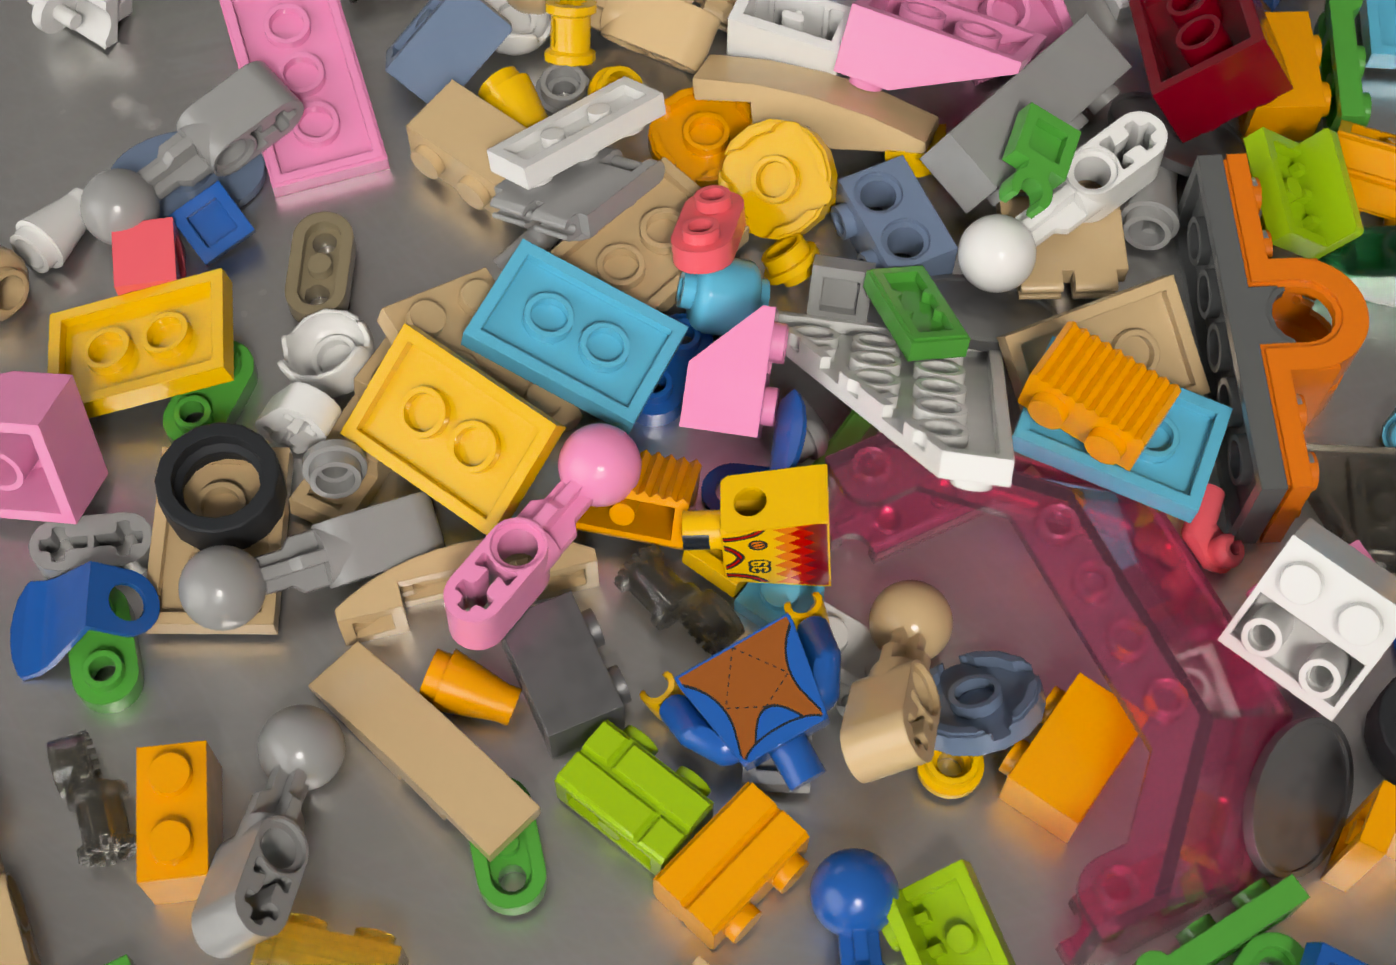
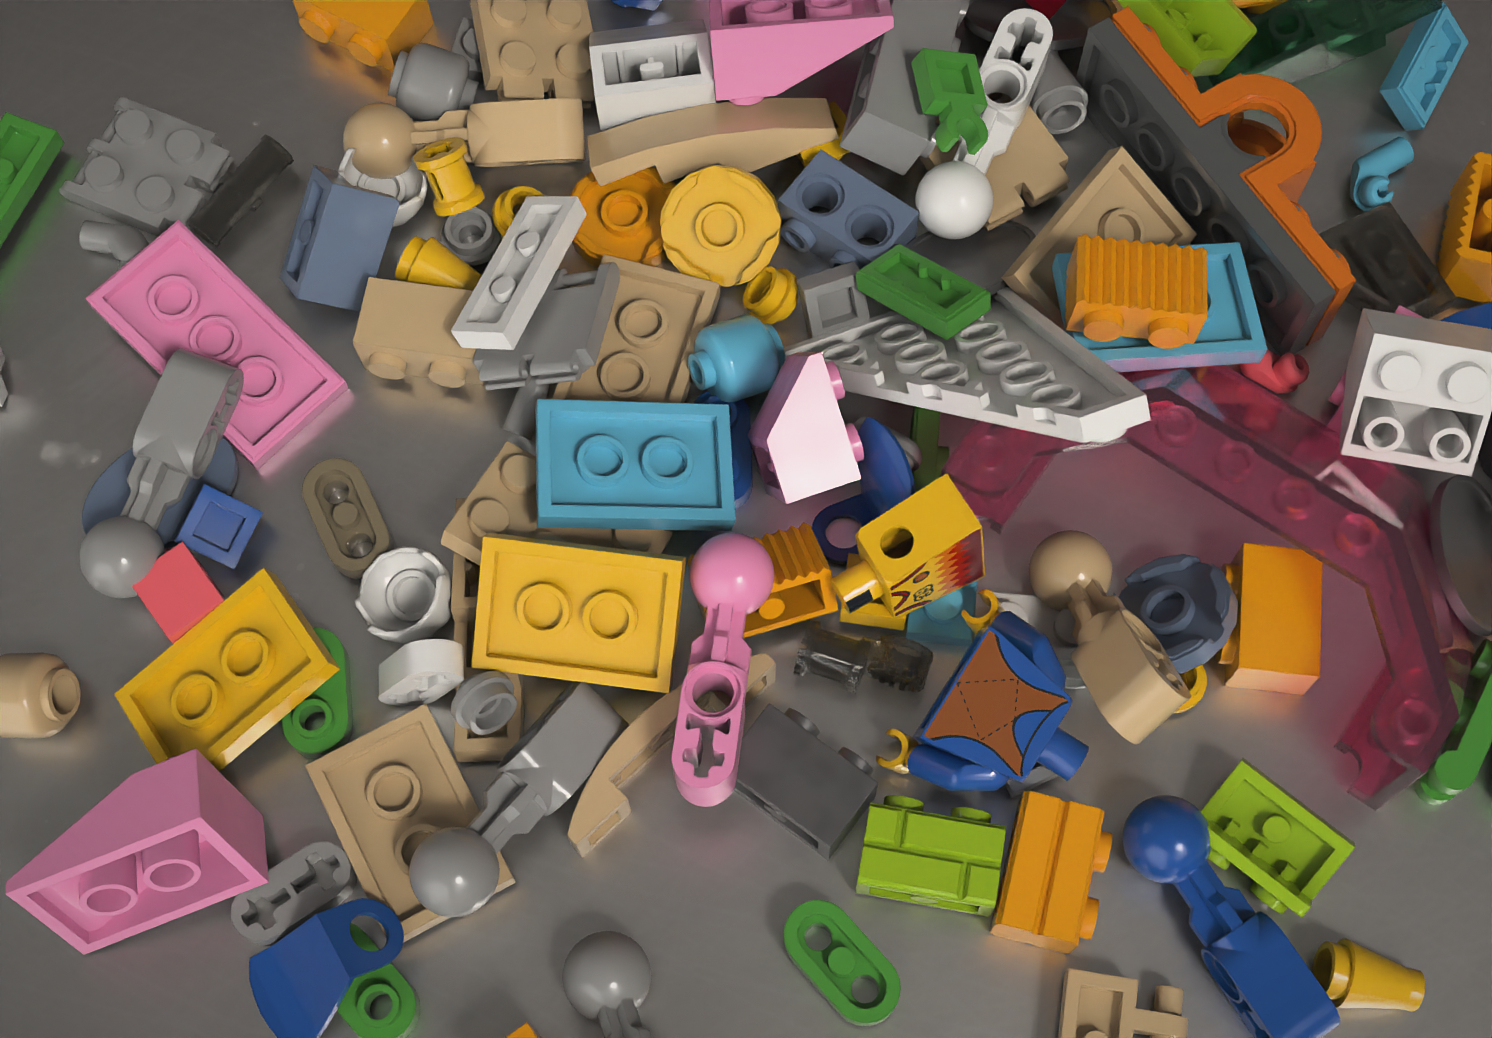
camera: 25 degrees left, 5 degrees up
white cone [10,188,87,273] -> none
black tyre [154,422,287,551] -> none
tan slope [308,641,541,862] -> none
light orange cone [419,649,522,726] -> none
coral plate [671,185,746,274] -> none

